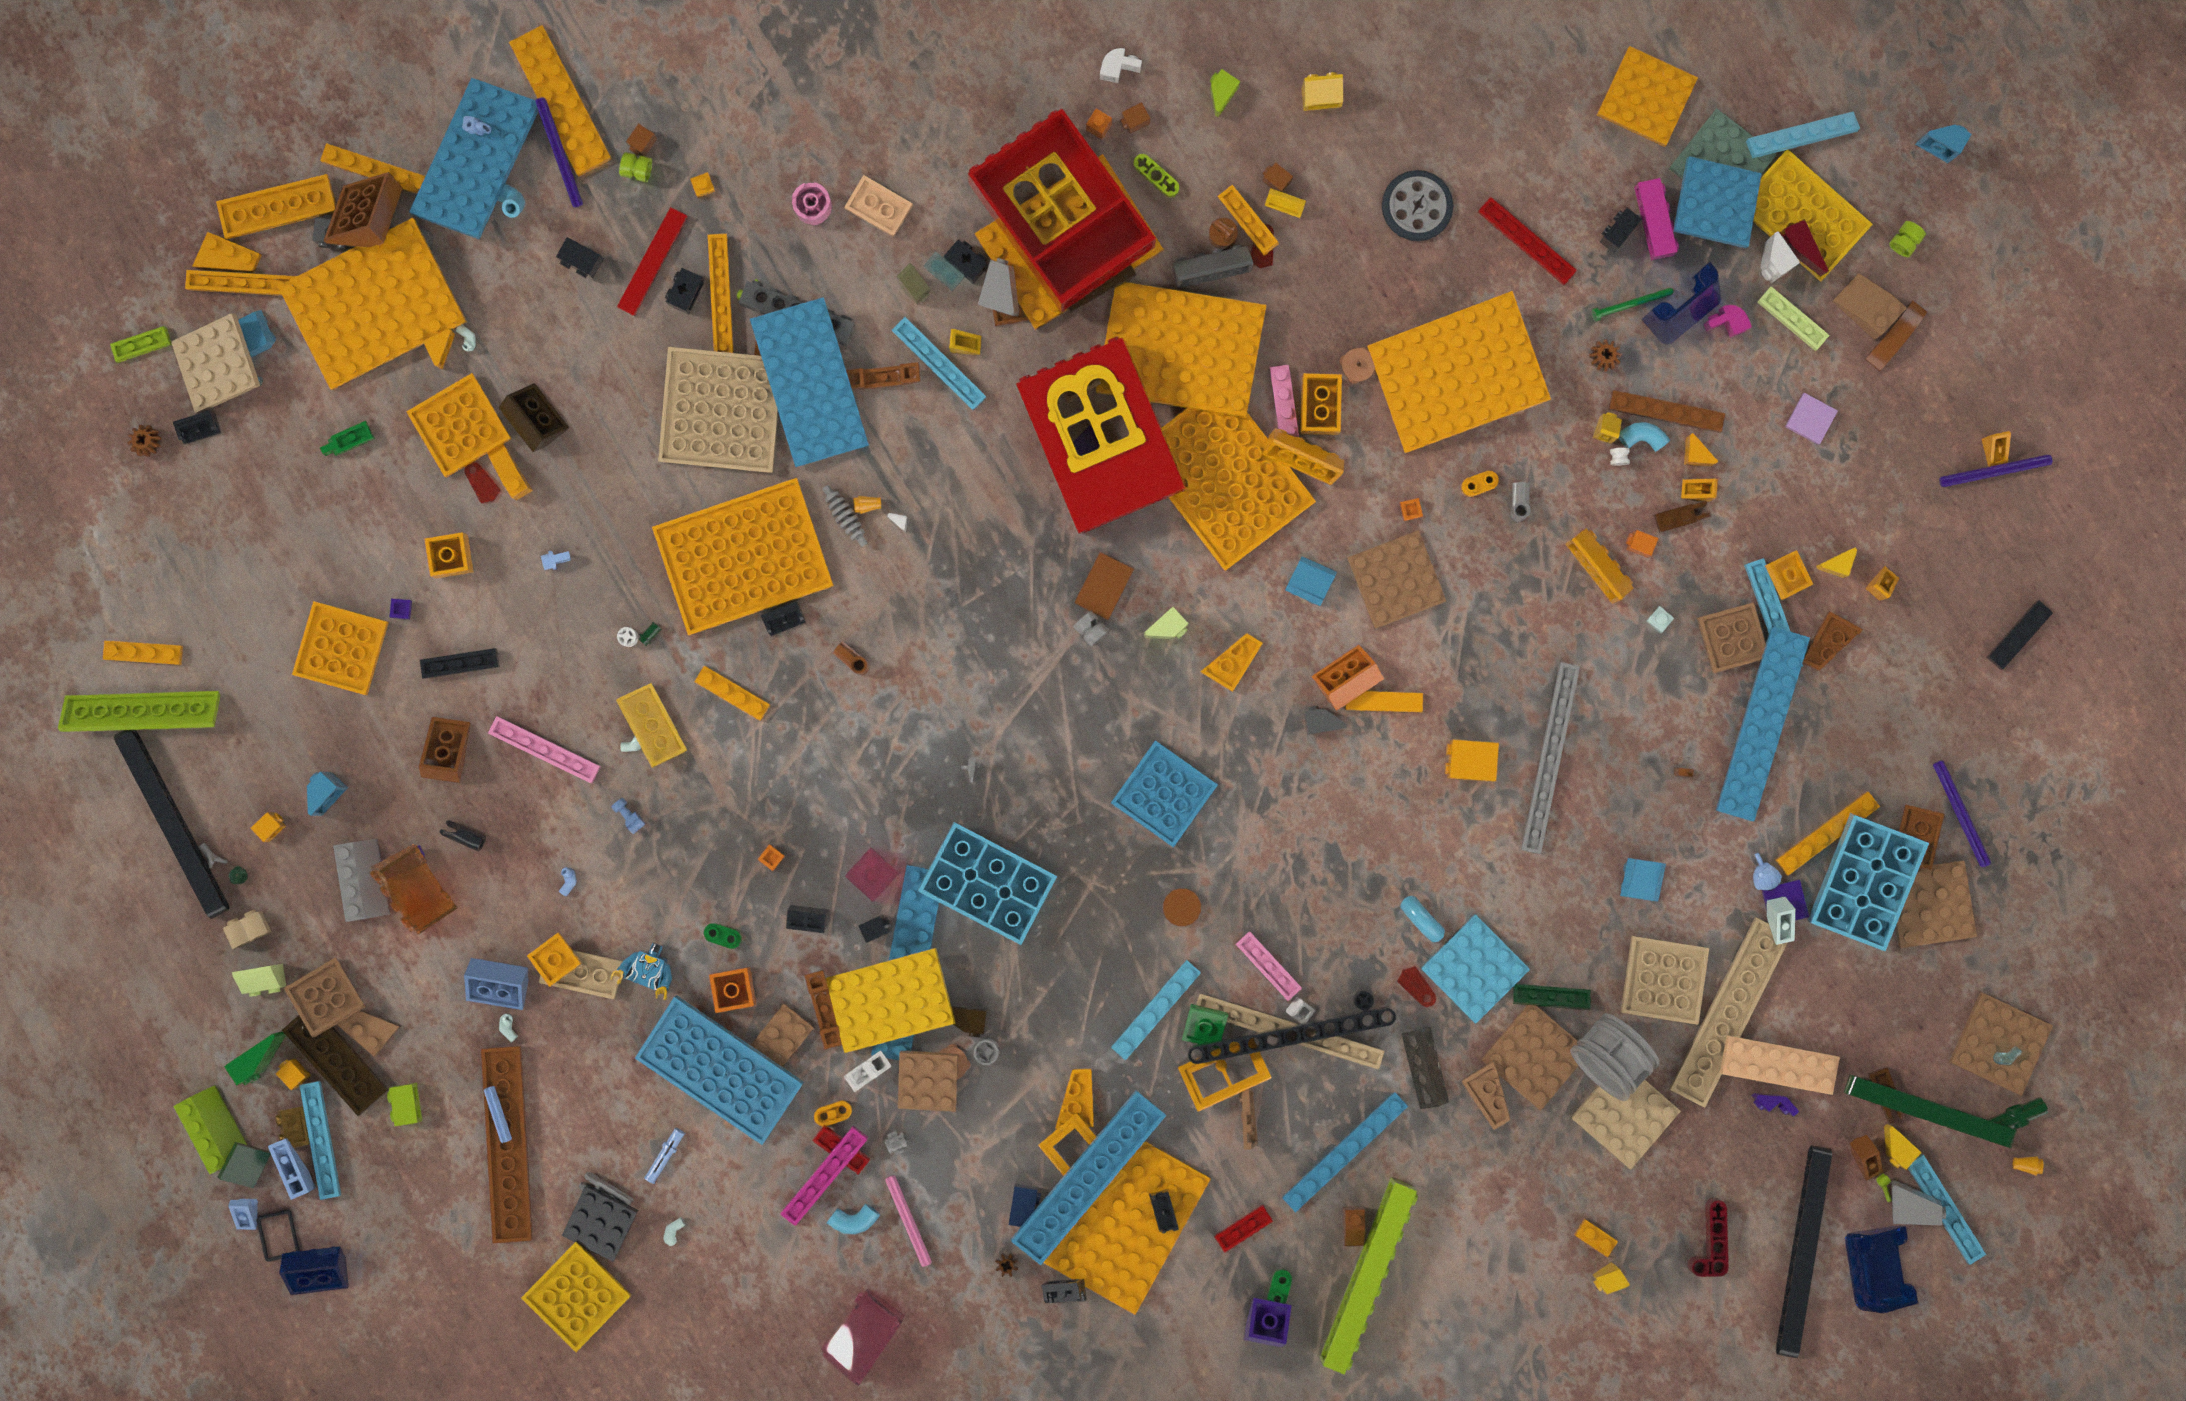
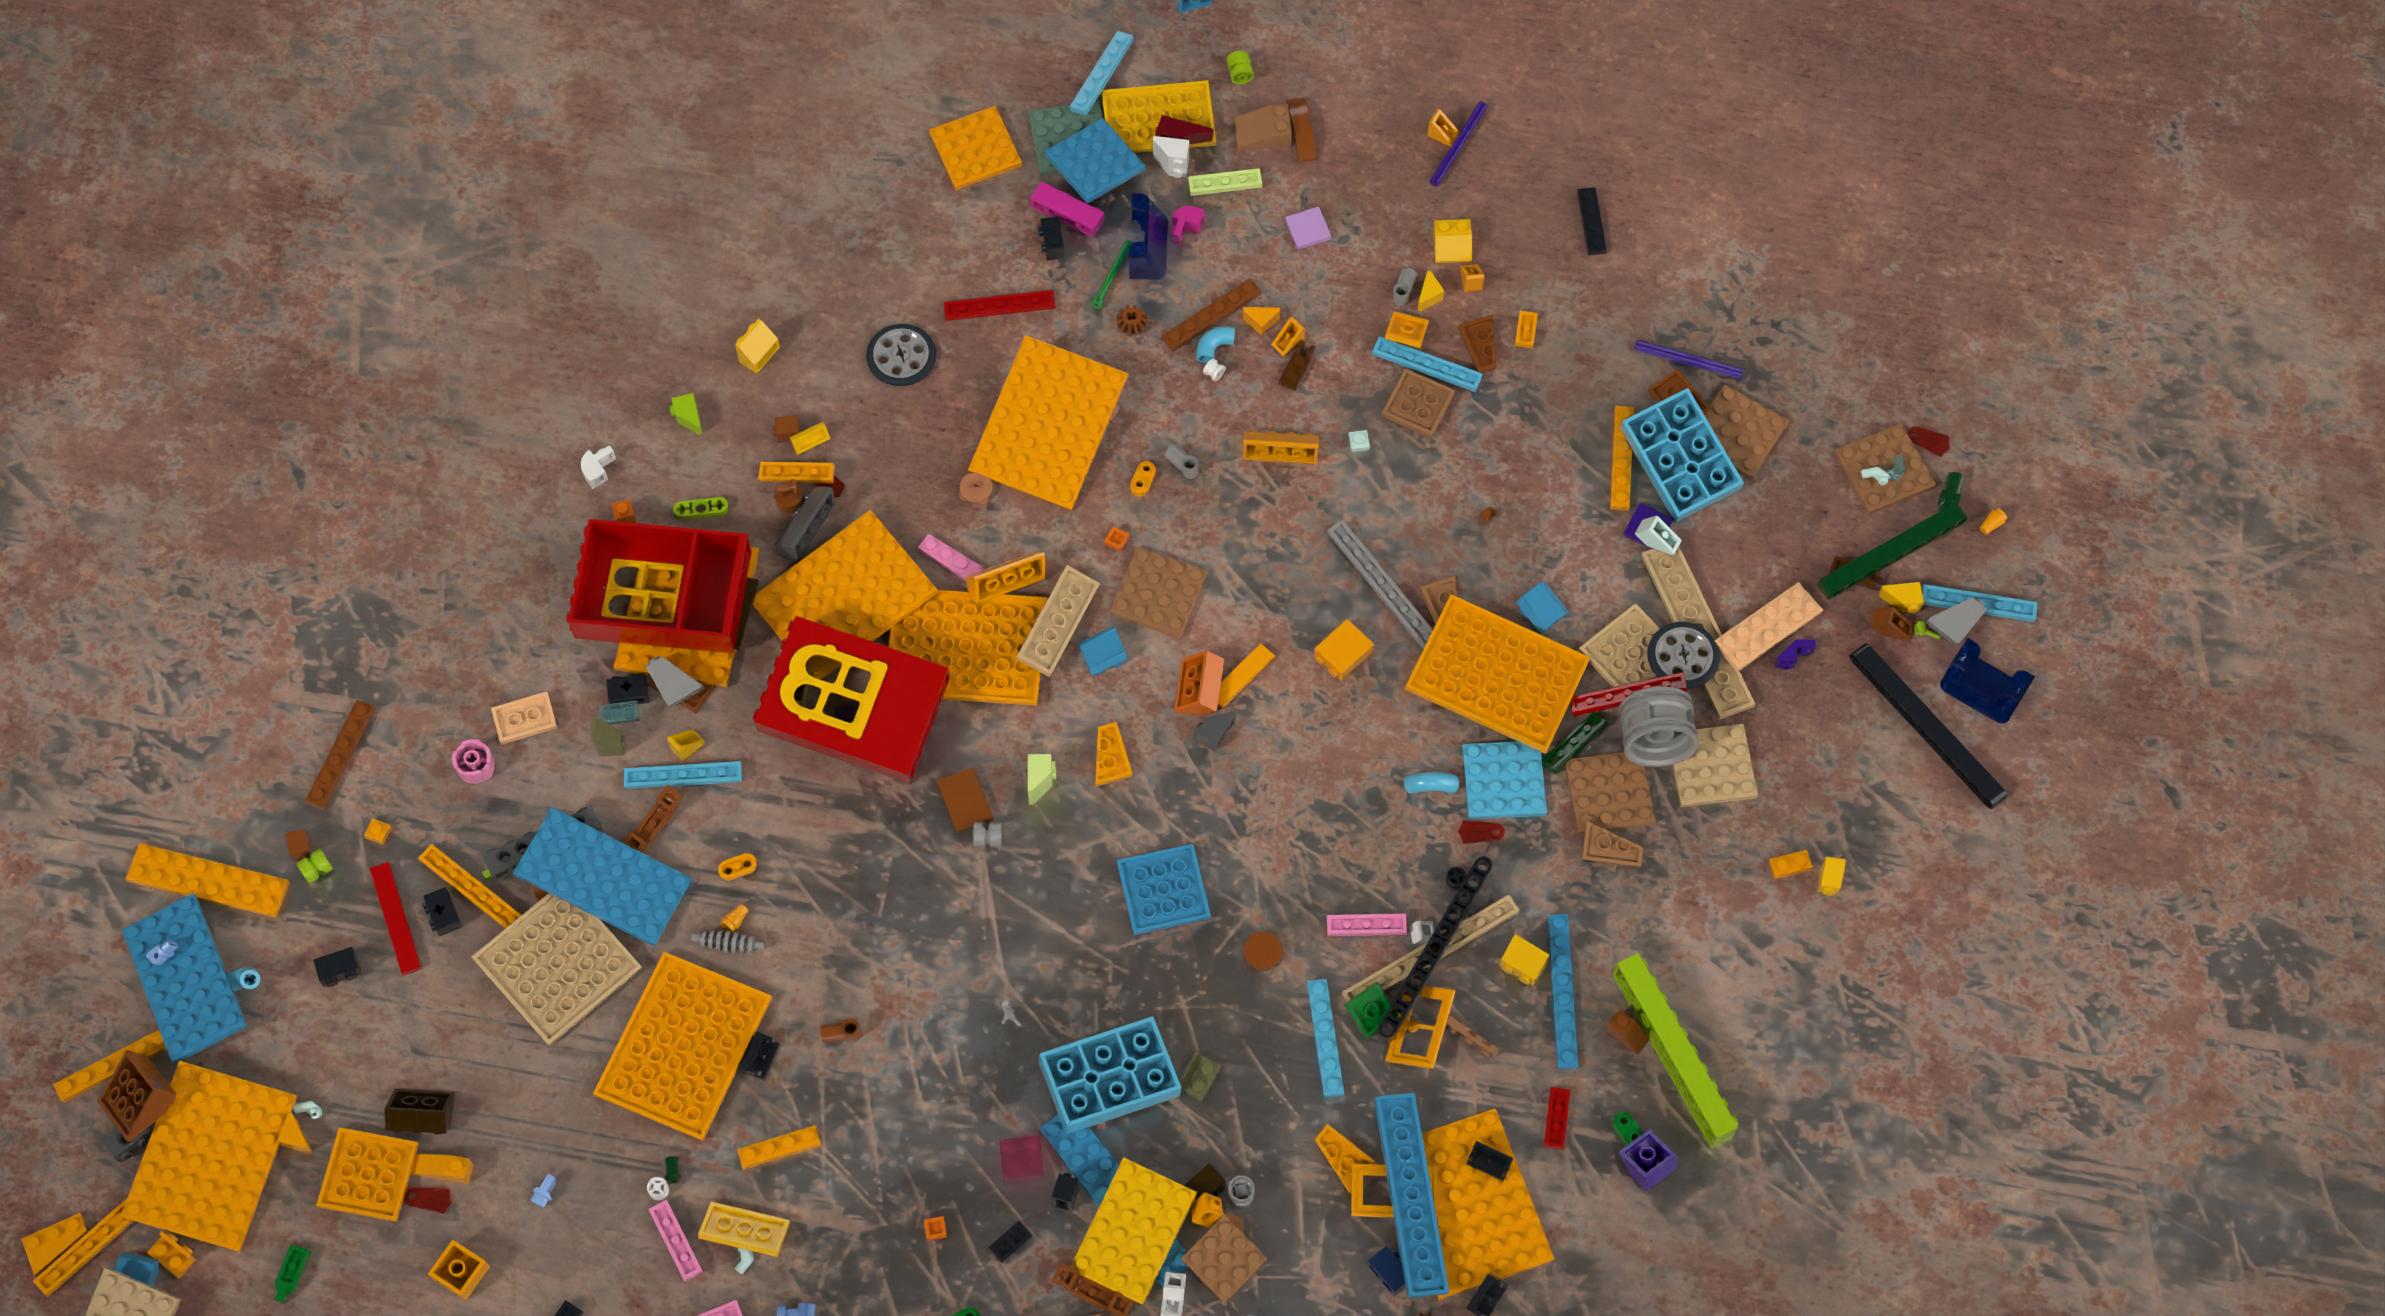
camera: 50 degrees left, 20 degrees down
light orange plate [216,174,336,239] -> none
dark purple axle [535,97,583,208] -> none
white slope [888,513,908,533] -> none
dark orange brick [1120,102,1151,134] -> none
light orange brick [1300,373,1342,435] -> none
clear smoke fence [1401,1027,1449,1109] -> none
yellow slope [1593,412,1622,444] -> none
orange brick [1626,530,1658,558] -> none
dark red beam [1687,1197,1729,1277] -> none
dark azure plate [1716,627,1810,822] -> none
light blue piece [1753,853,1782,890] -> none
none -> light orange bracket [147,1231,196,1279]
none -> dark orange plate [305,700,376,810]
none -> bright pink plate [648,1200,703,1282]
none -> light orange plate [718,853,757,881]
none -> tan plate [1016,565,1100,677]
none -> olive plate [1179,1052,1221,1102]
none -> light orange brick [1190,1193,1223,1227]
none -> light grey piece [1392,268,1418,306]
none -> light orange plate [1405,594,1591,754]
none -> medium nougat wing [1420,576,1457,625]
none -> yellow slope [1433,219,1472,263]
none -> yellow slope [1500,934,1549,986]
none -> light orange plate [1515,310,1538,349]
none -> red plate [1570,672,1688,716]
none -> light grey wedge [1647,622,1720,689]
none -> light aqua arm [1861,467,1889,485]
none -> clear red piece [1907,426,1950,457]

